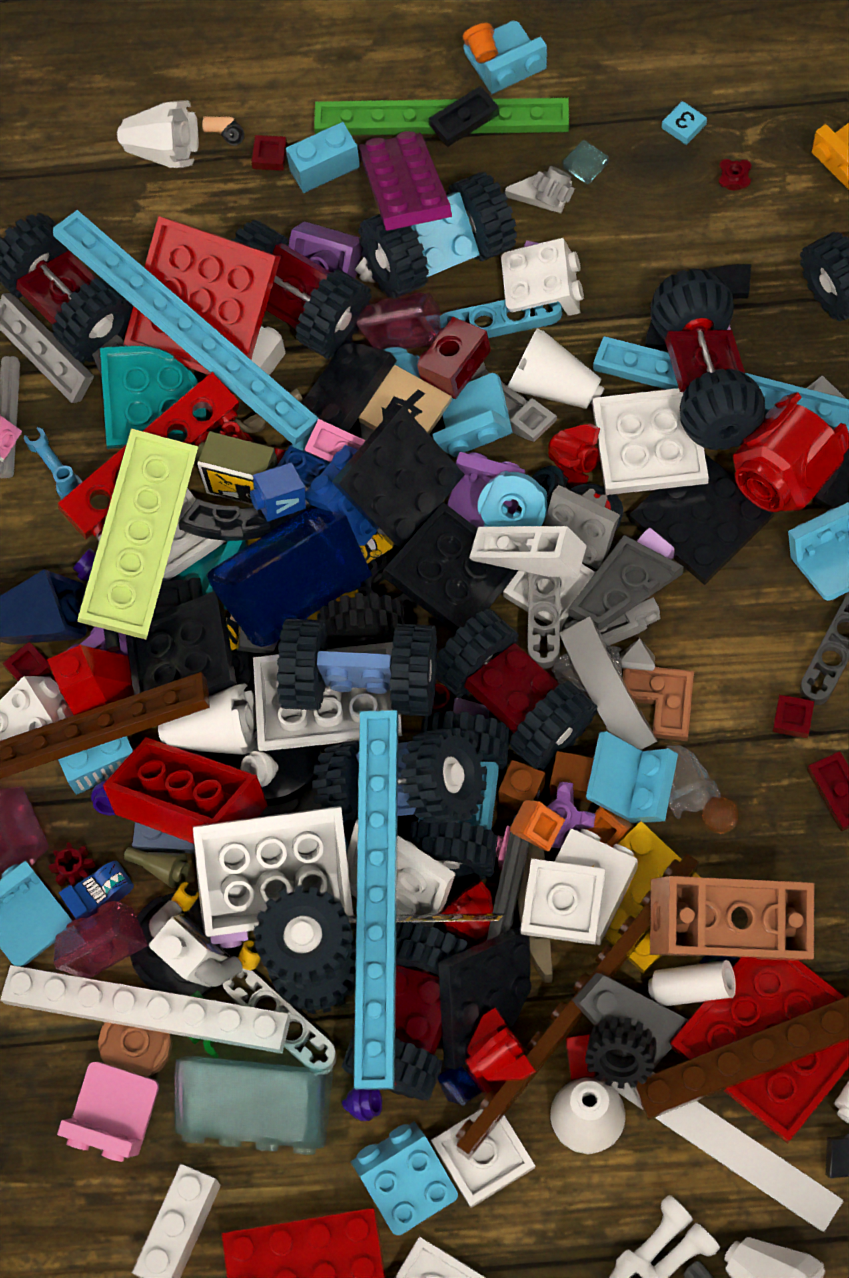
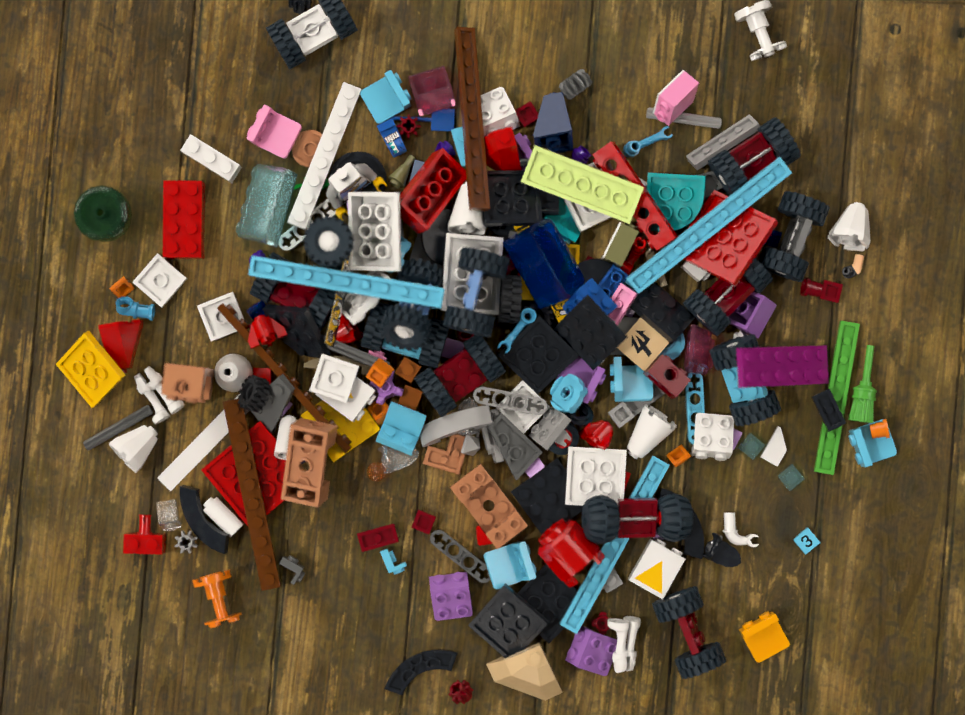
camera: 85 degrees right, 20 degrees up
clear pink slope [53,901,148,979] -> none
black tile [179,486,316,541] -> none
white plate [241,751,279,787] -> none
blue brick [250,462,306,522] -> none
medium azure brick [286,122,360,193] -> none
medium azure bracket [350,1121,458,1235] -> none
white slope [469,526,586,577] -> none
light grey gear [532,166,575,207] -> none
dark red plate [719,159,752,191] -> none
none -> nougat plate [161,363,215,403]
none -> blue piece [390,108,455,132]
none -> nougat plate [450,463,528,549]
none -> red slope [476,525,493,546]
none -> dark azure brick [497,308,536,354]
none -> white brick [628,538,685,599]
none -> orange slope [666,444,691,467]
none -> black piece [702,533,741,567]
none -> white piece [723,512,759,547]
none -> clear light blue plate [738,433,765,460]
none -> black plate [758,191,830,282]
none -> dark red piece [800,277,823,297]
none -> bright green piece [848,345,877,423]

